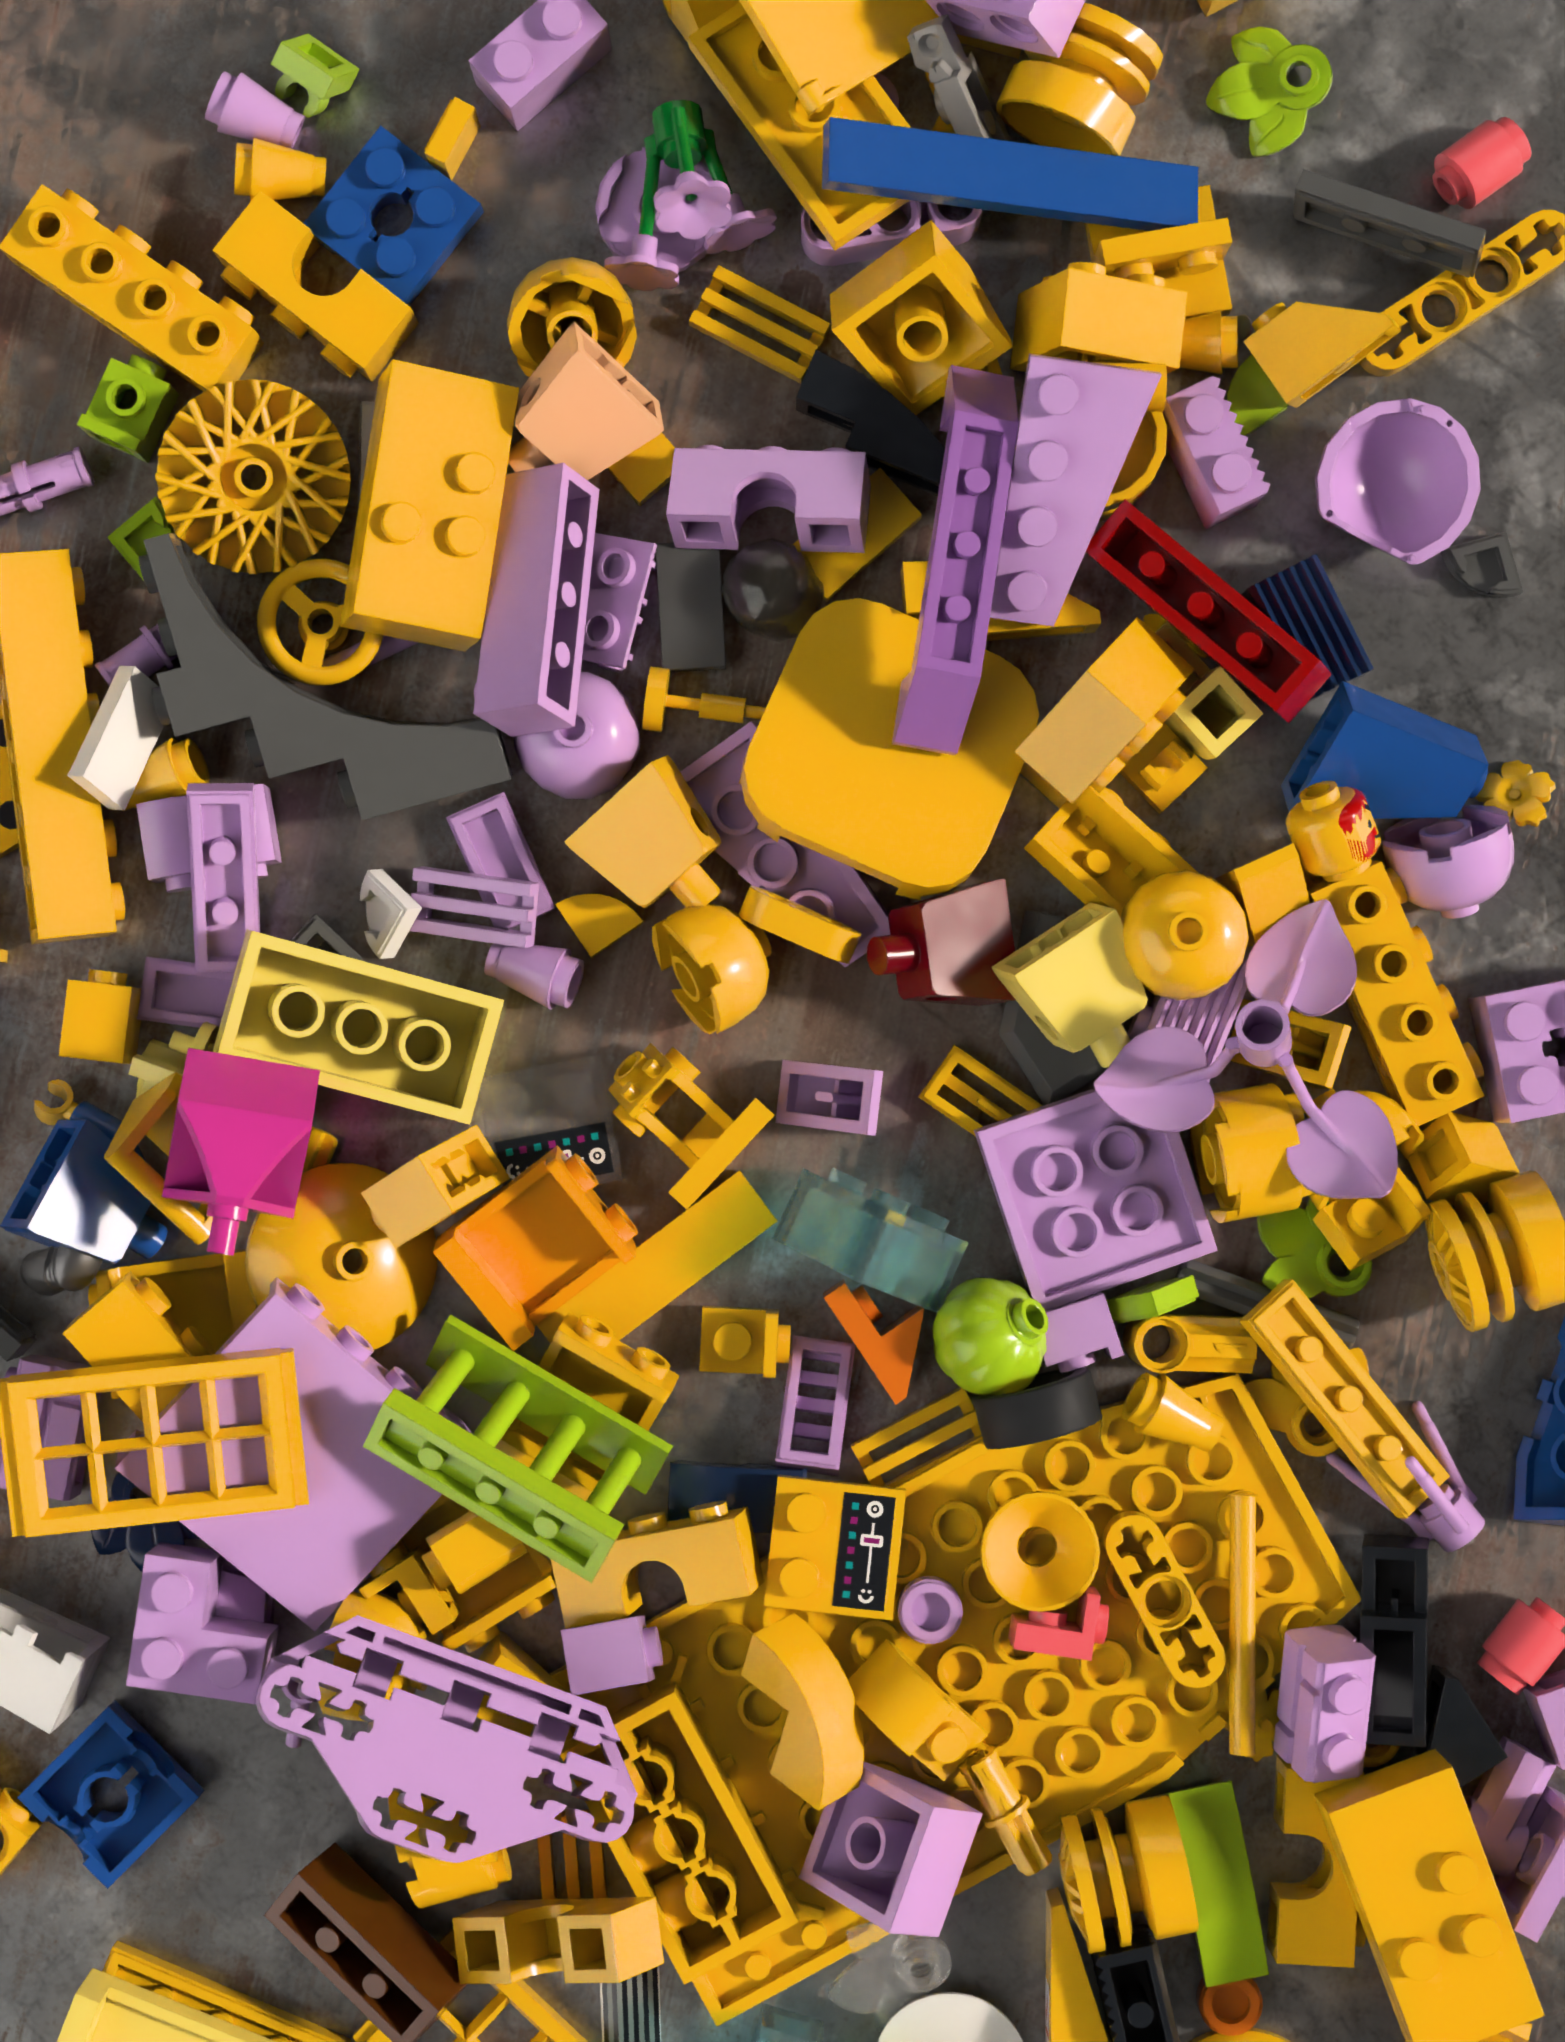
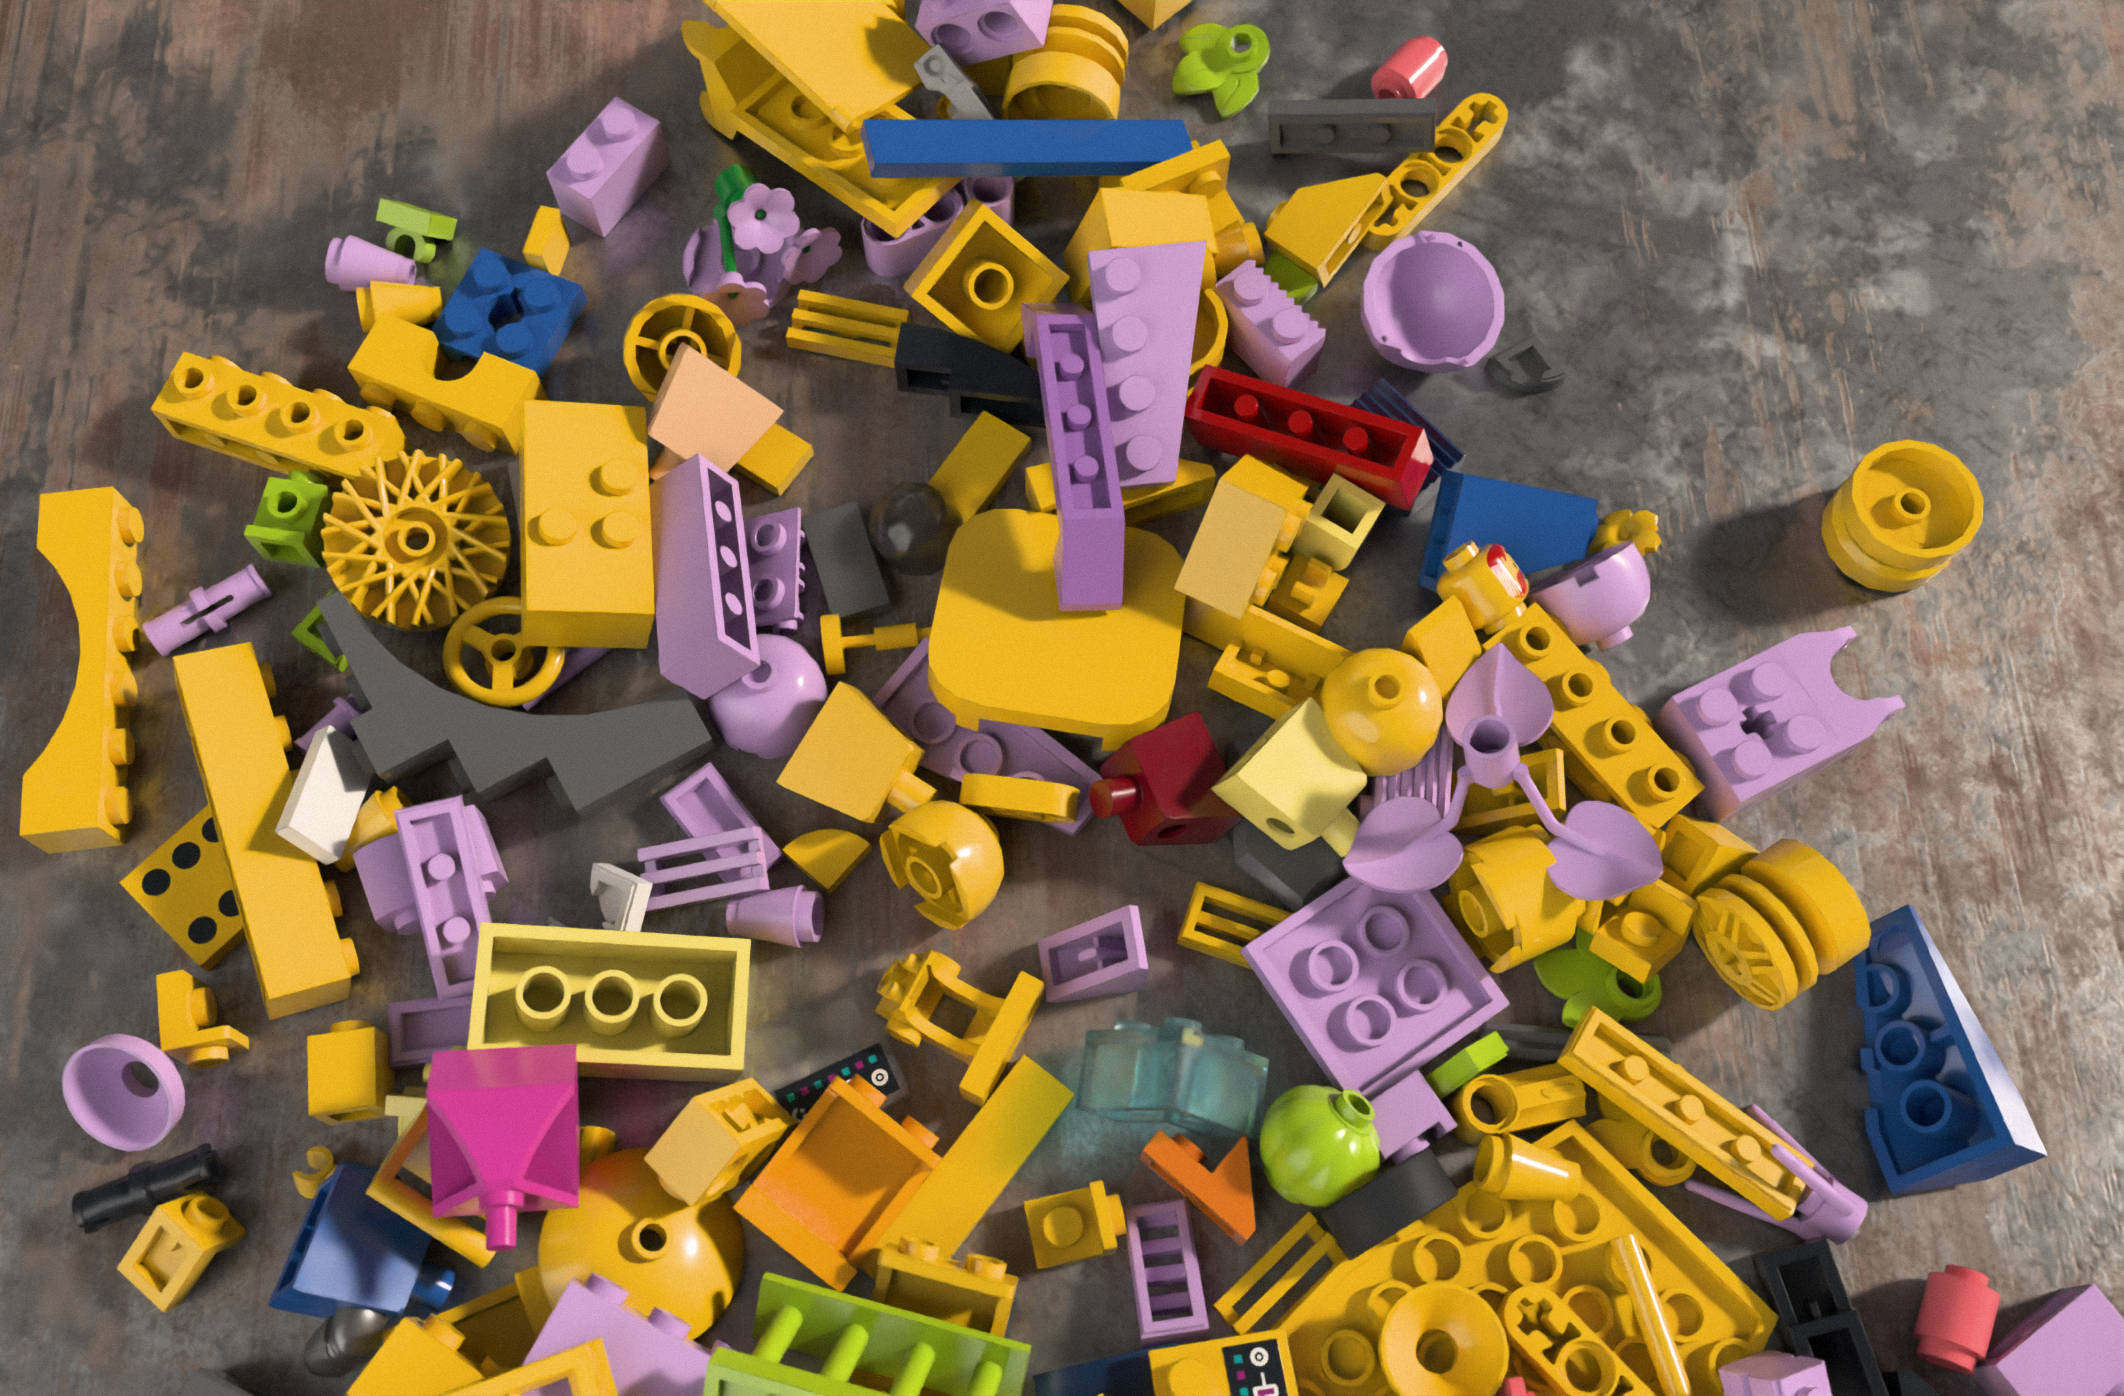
camera: 15 degrees left, 20 degrees down
lavender arch [666,445,871,553] -> none

